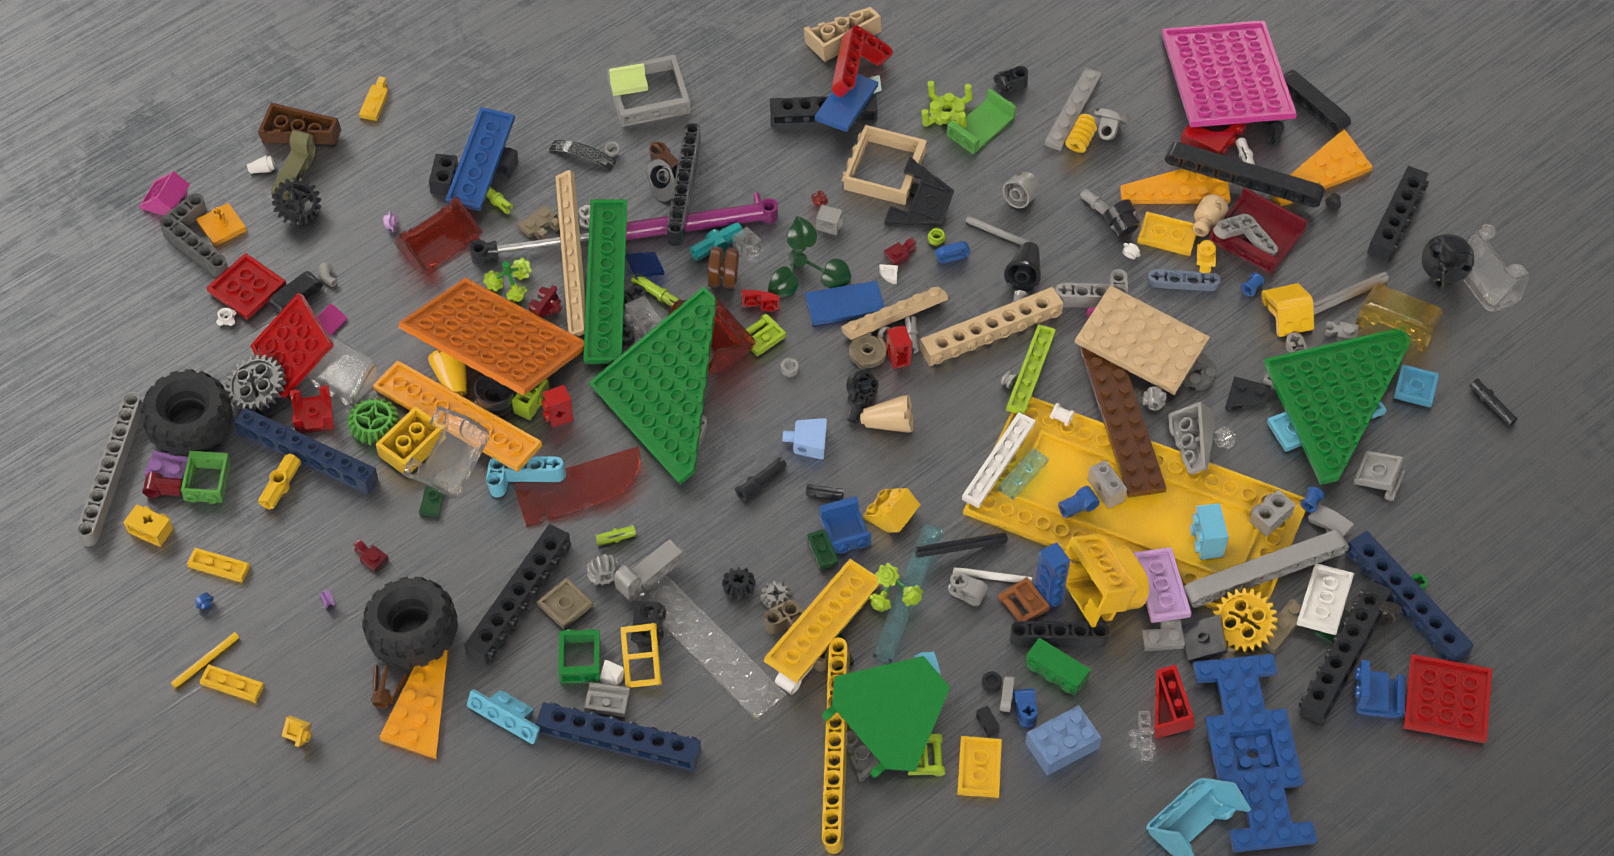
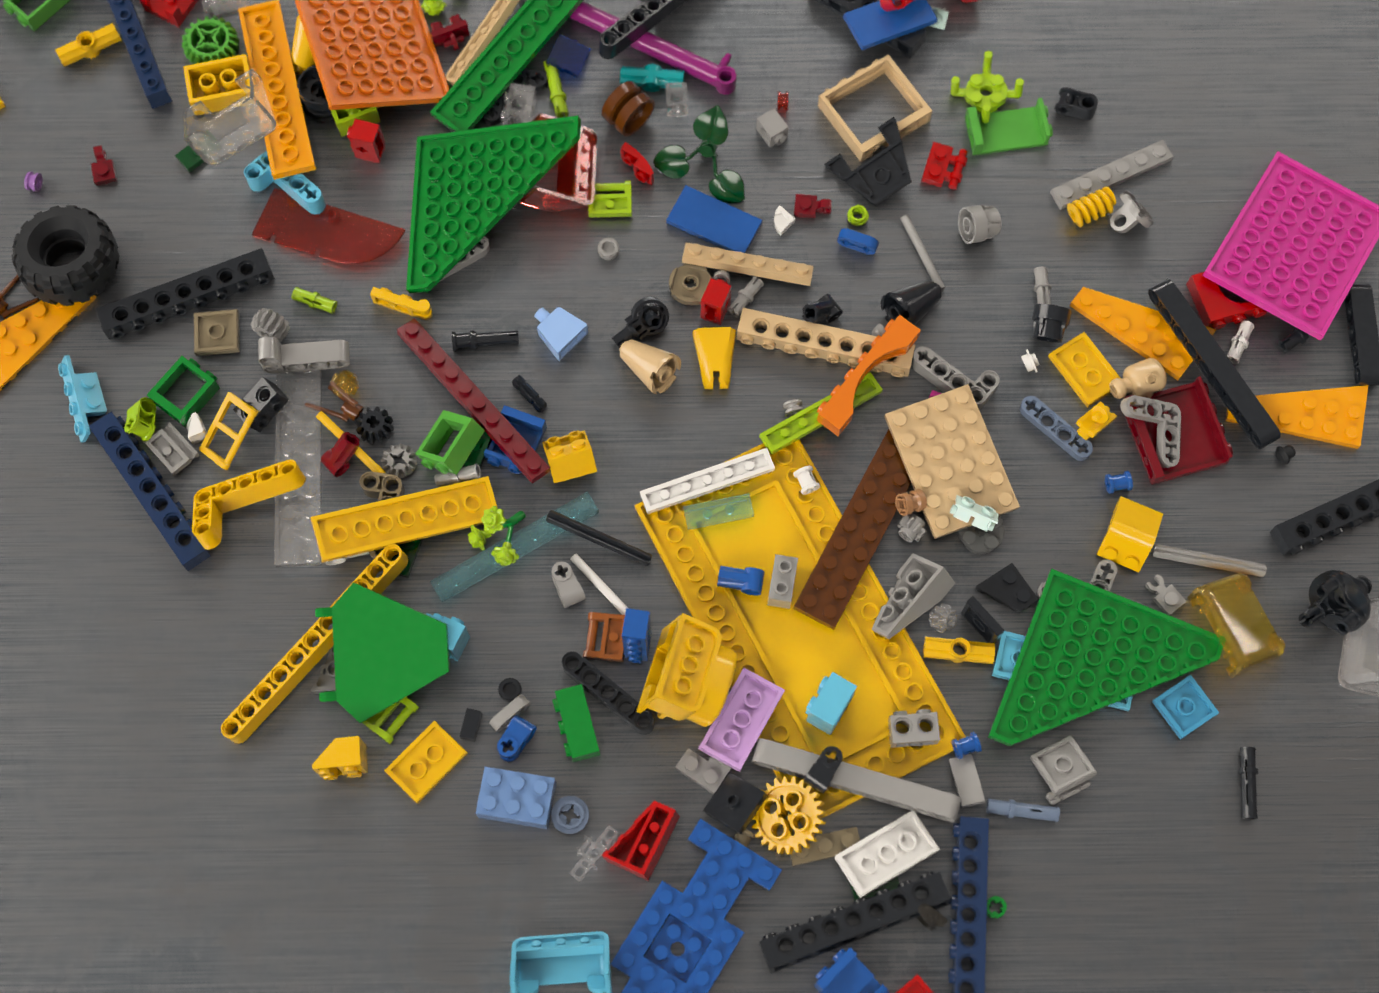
camera: 40 degrees right, 15 degrees up
none -> lime piece [124,397,157,442]
none -> yellow beam [192,459,306,550]
none -> reddish brown plant [305,381,364,422]
none -> yellow slope [312,736,368,780]
none -> yellow bar [316,411,386,473]
none -> dark red piece [320,432,360,477]
none -> clear yellow gear [331,370,359,398]
none -> yellow plate [370,287,433,320]
none -> dark red plate [397,318,550,484]
none -> bright green window [415,410,485,475]
none -> light grey pin [434,464,482,487]
none -> sand blue gear [551,796,589,834]
none -> yellow piece [692,327,736,390]
none -> black piece [802,294,843,323]
none -> black piece [803,746,843,794]
none -> orange arch [817,314,921,437]
none -> medium nougat wheel [895,489,927,516]
none -> red plate [921,141,968,190]
none -> yellow piece [923,636,995,664]
none -> light aqua hinge [950,495,998,532]
none -> black plate [961,596,1005,644]
none -> sand blue pin [986,798,1060,822]

